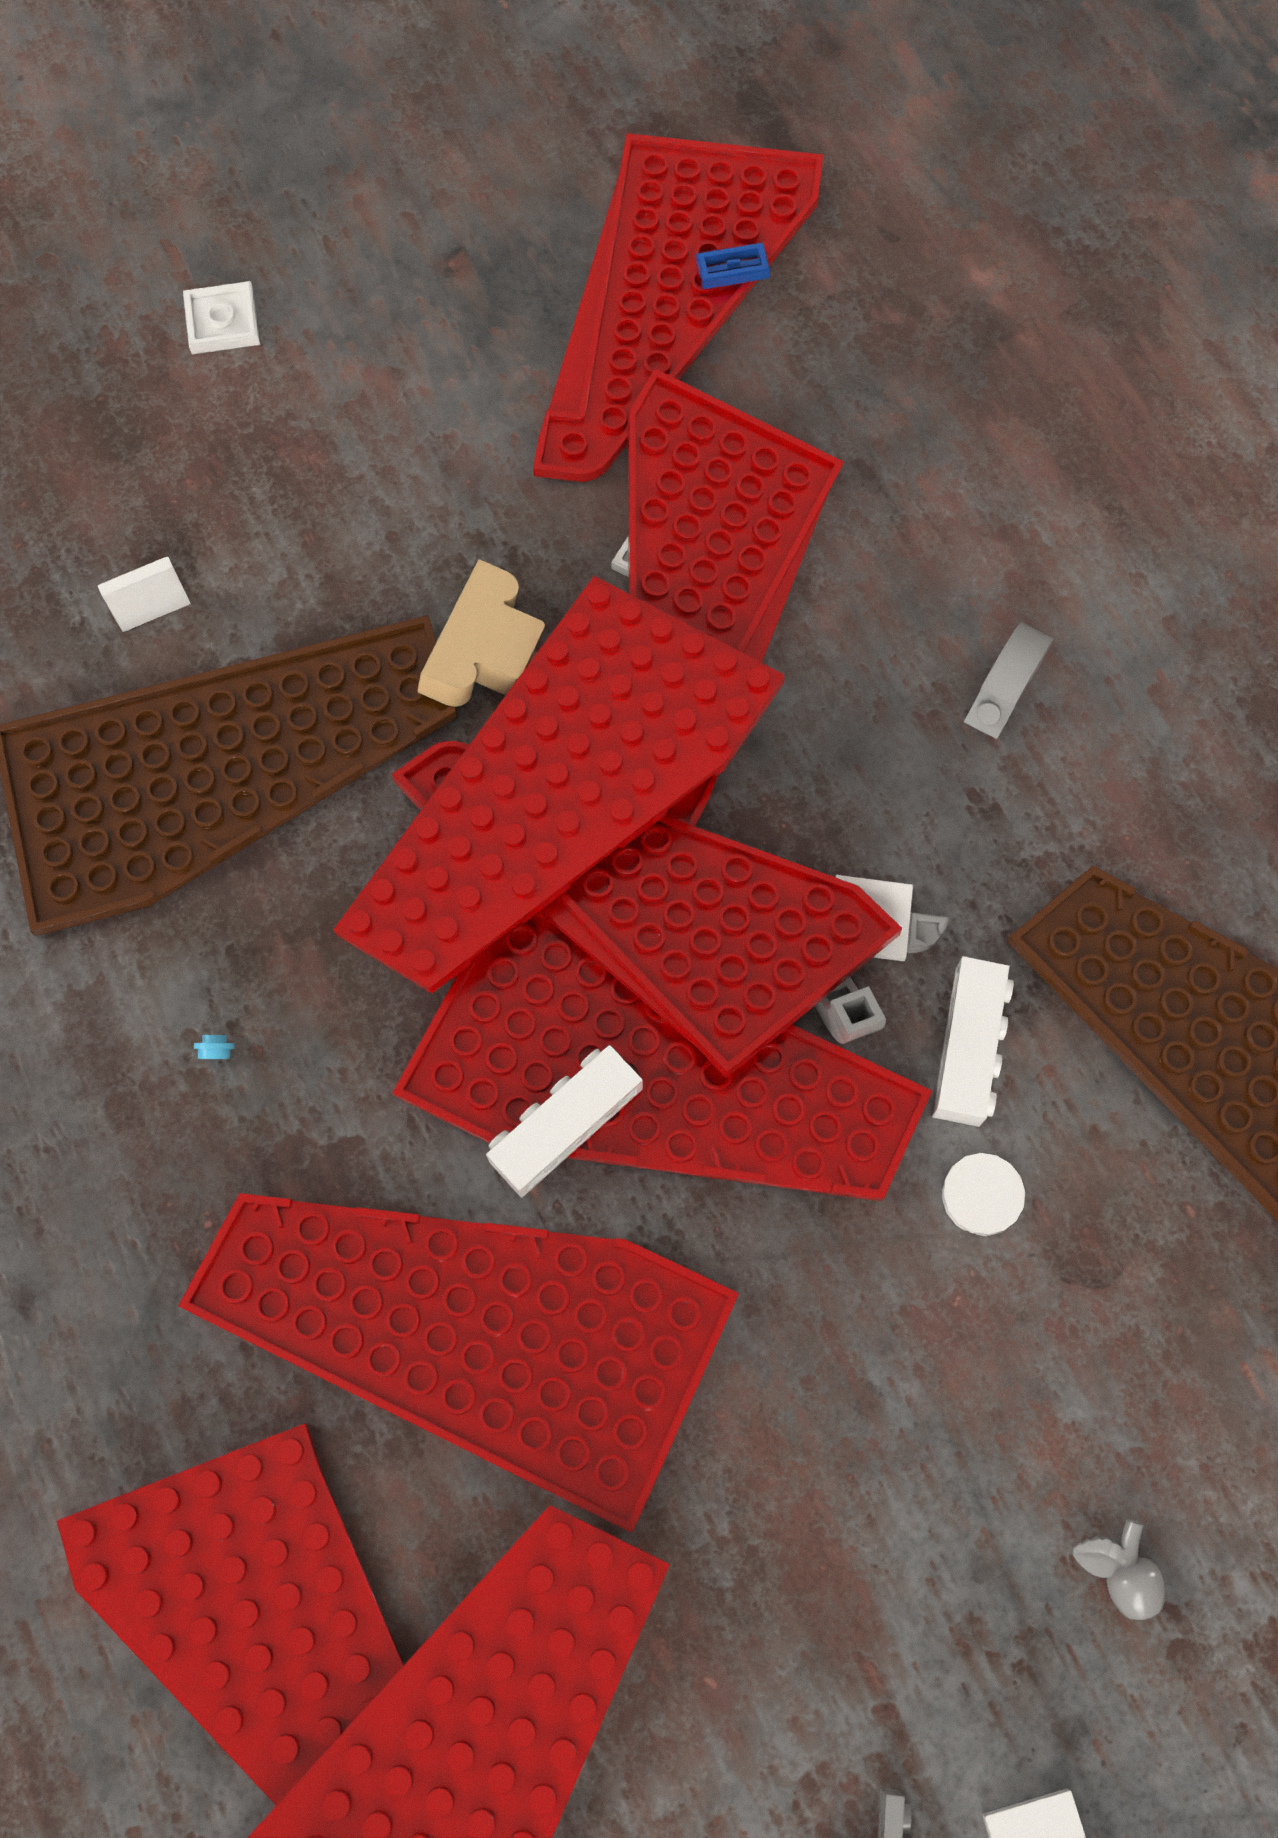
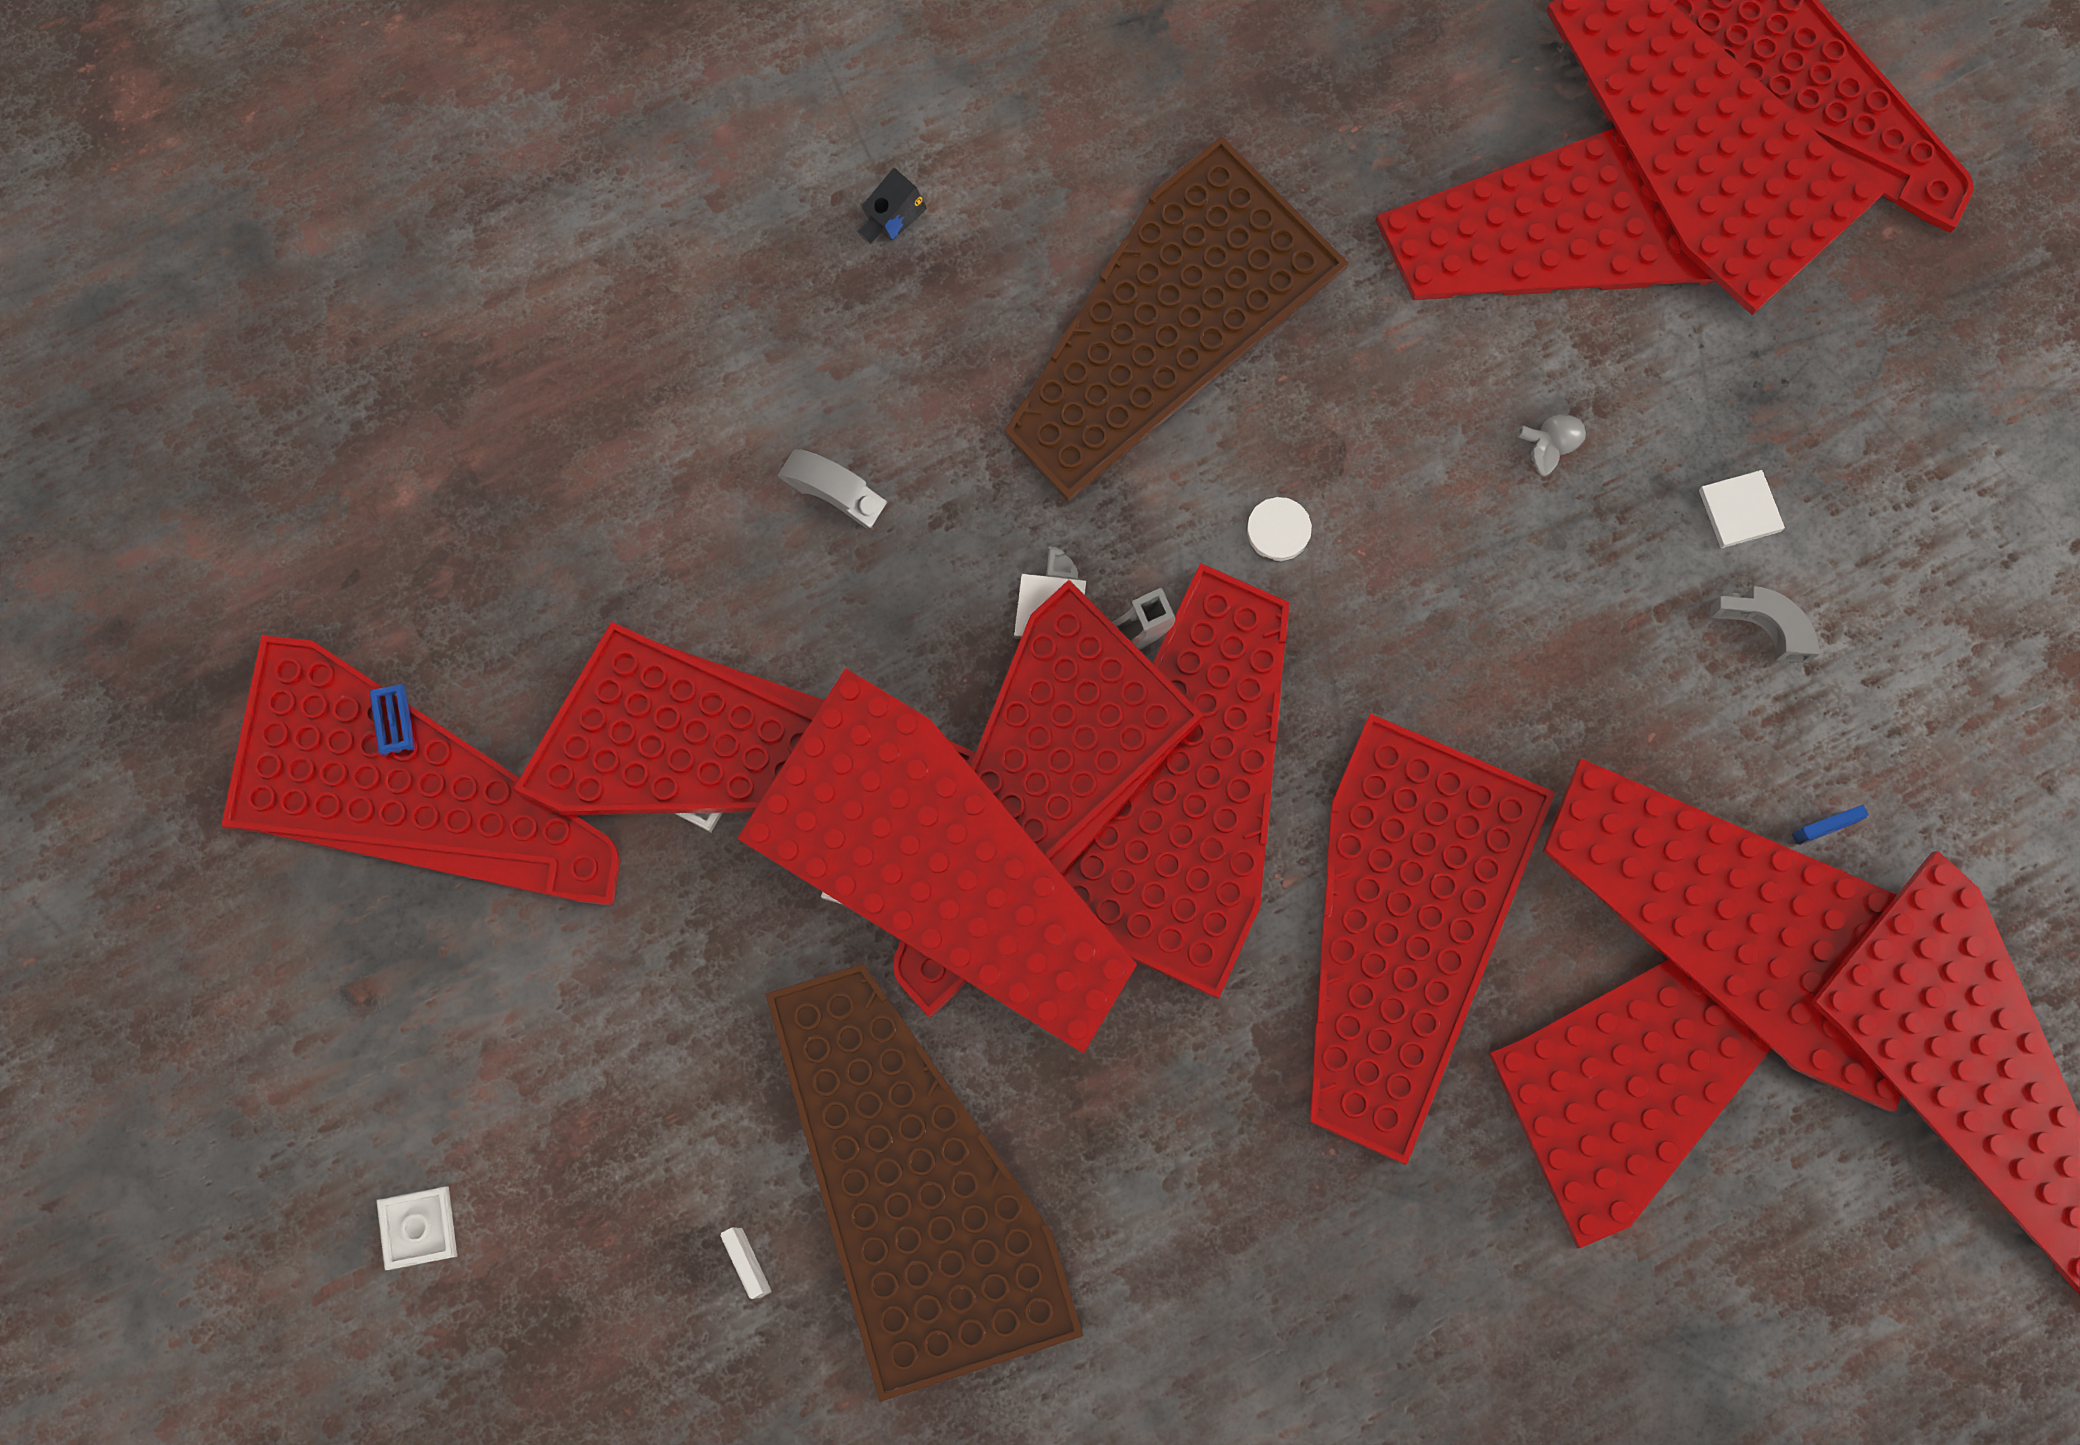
camera: 90 degrees left, 5 degrees up
medium azure plate [194,1035,235,1059] -> none
tan brick [417,559,545,707] -> none
white brick [486,1045,643,1198] -> none
white brick [932,956,1014,1127] -> none

